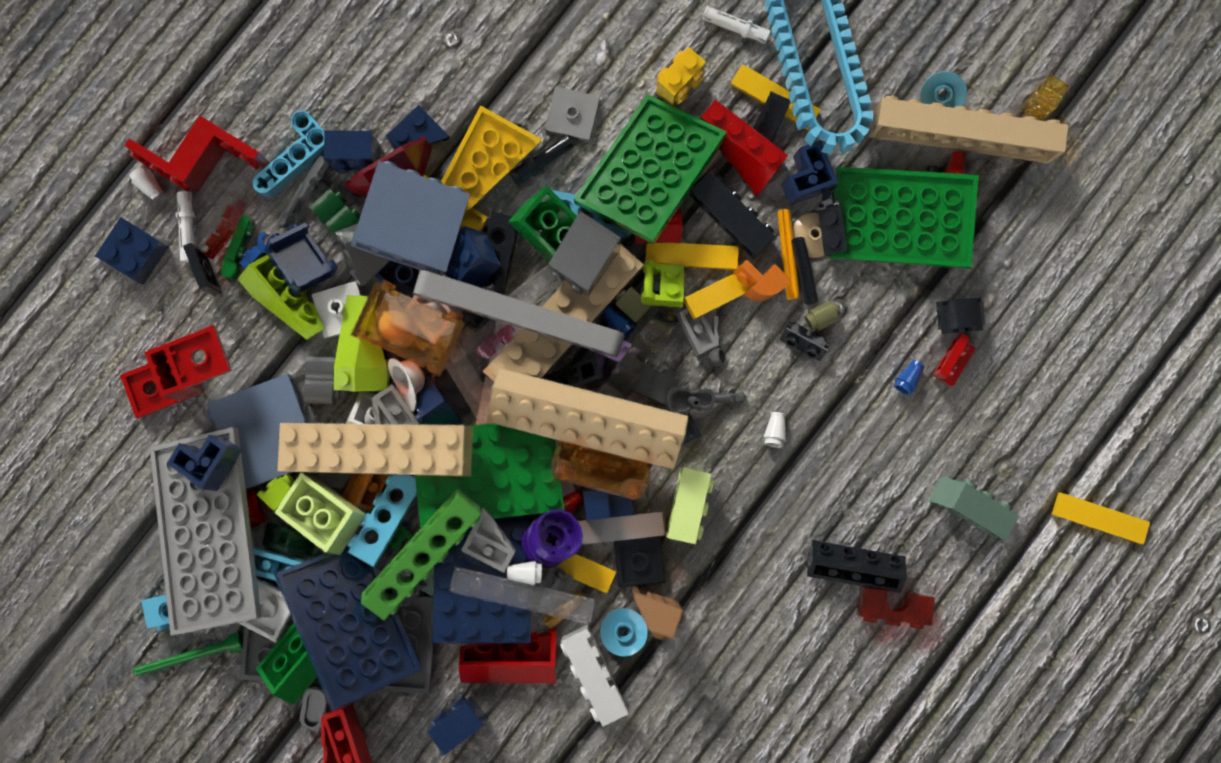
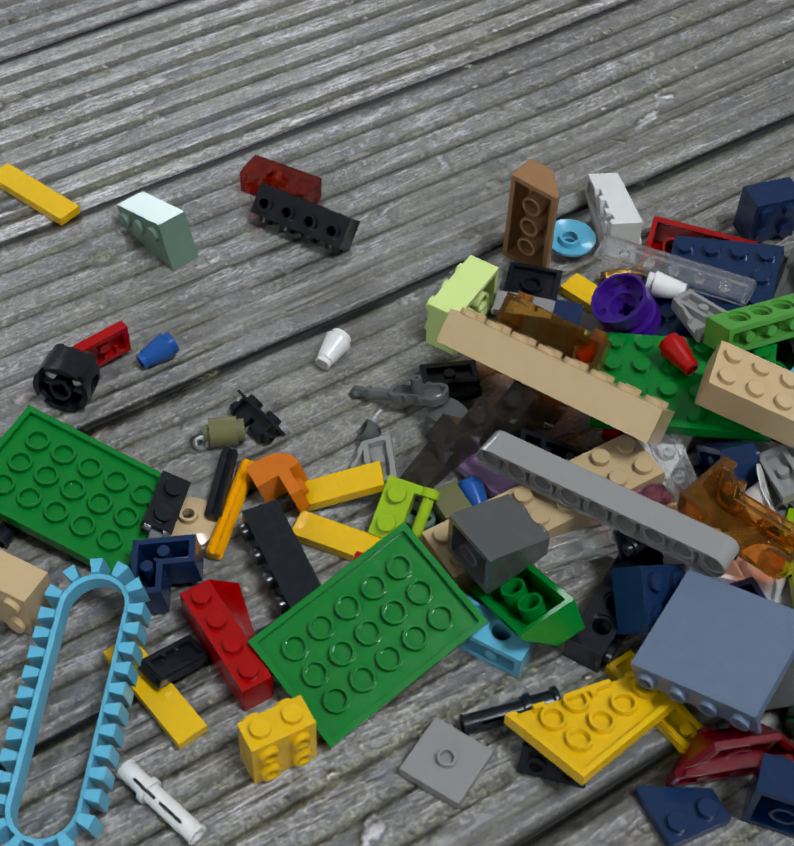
camera: 160 degrees left, 35 degrees down
none -> red cone [658,333,700,376]

